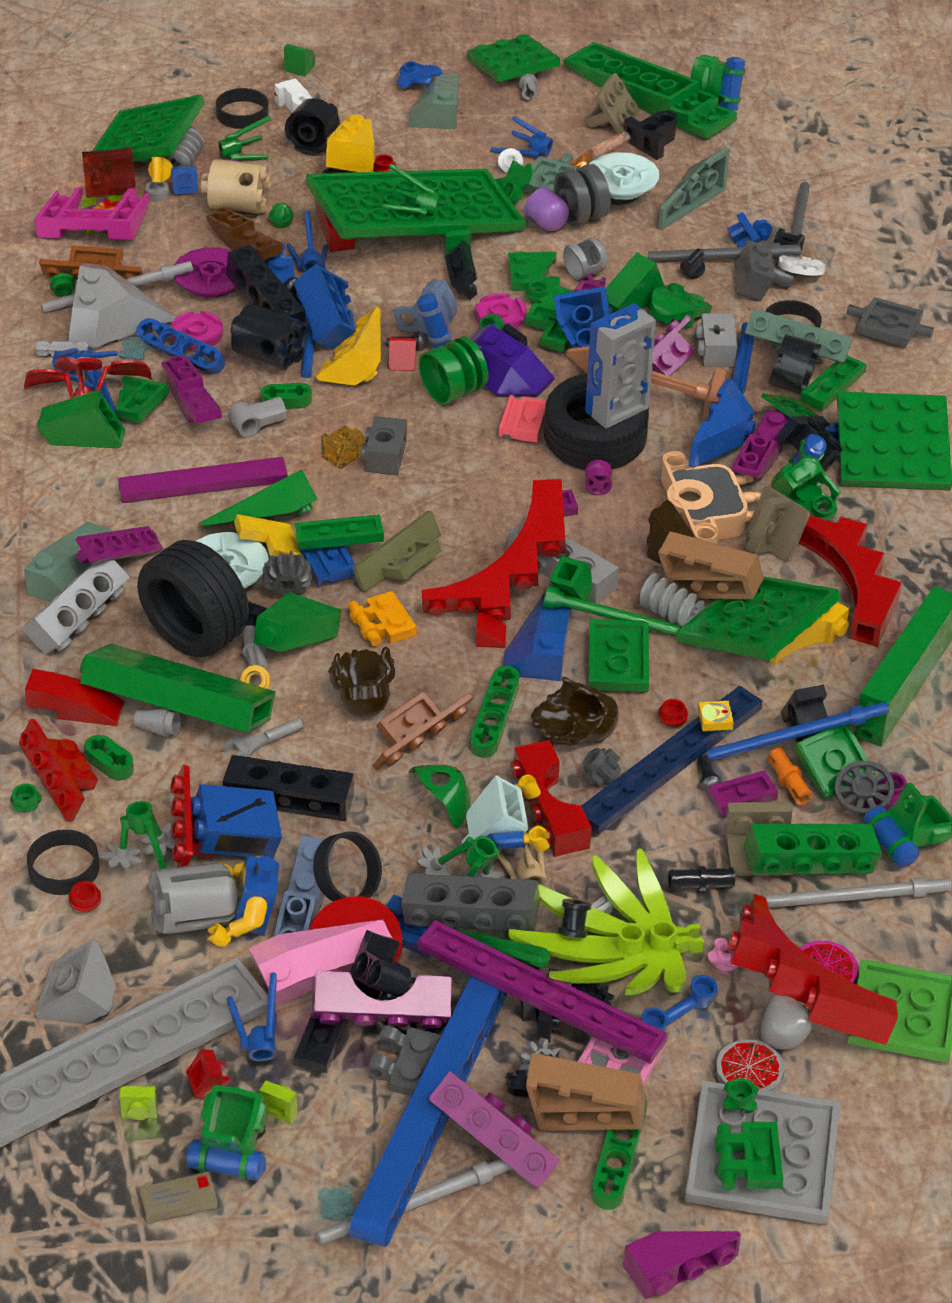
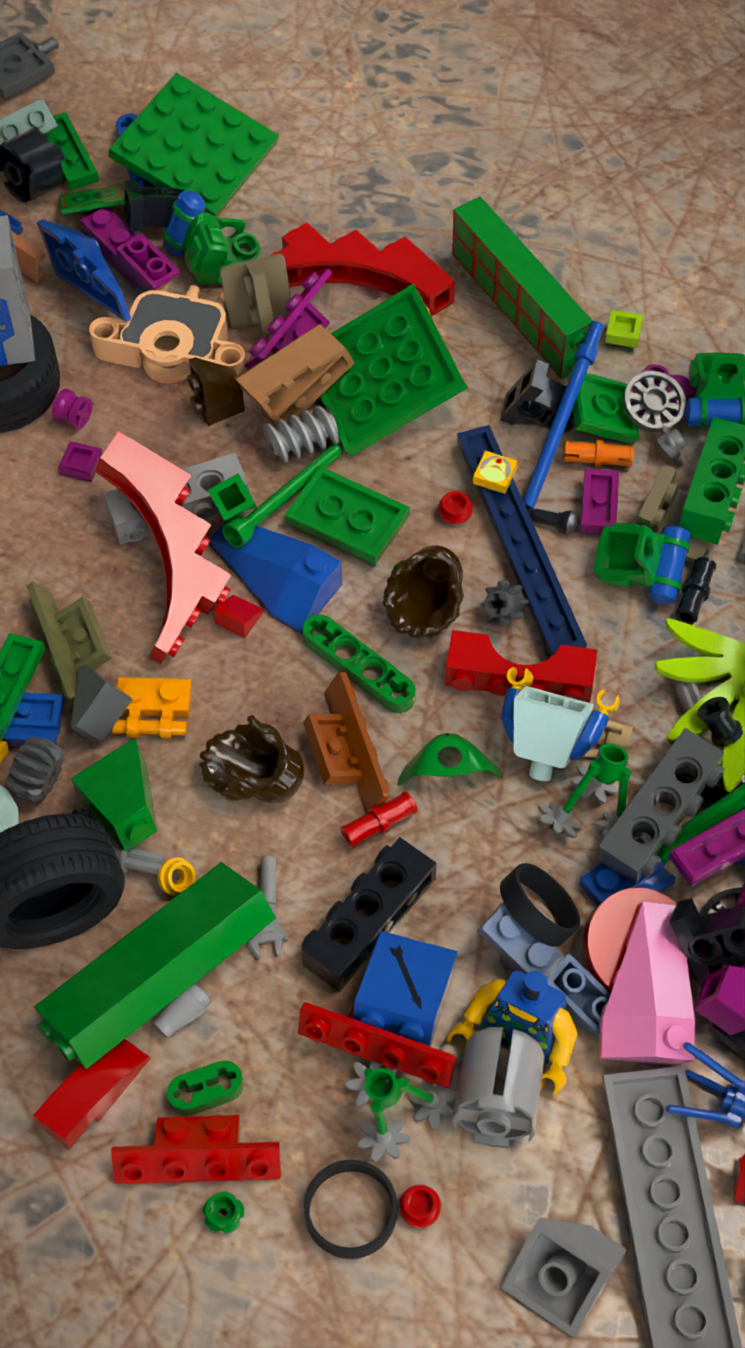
camera: 60 degrees left, 15 degrees up
none -> dark grey slope [71,664,132,744]
none -> magenta bracket [244,268,333,370]
none -> red pin [340,791,418,848]
none -> green piece [593,522,691,605]
none -> lime plate [605,310,643,348]
none -> light grey plate [657,425,689,460]

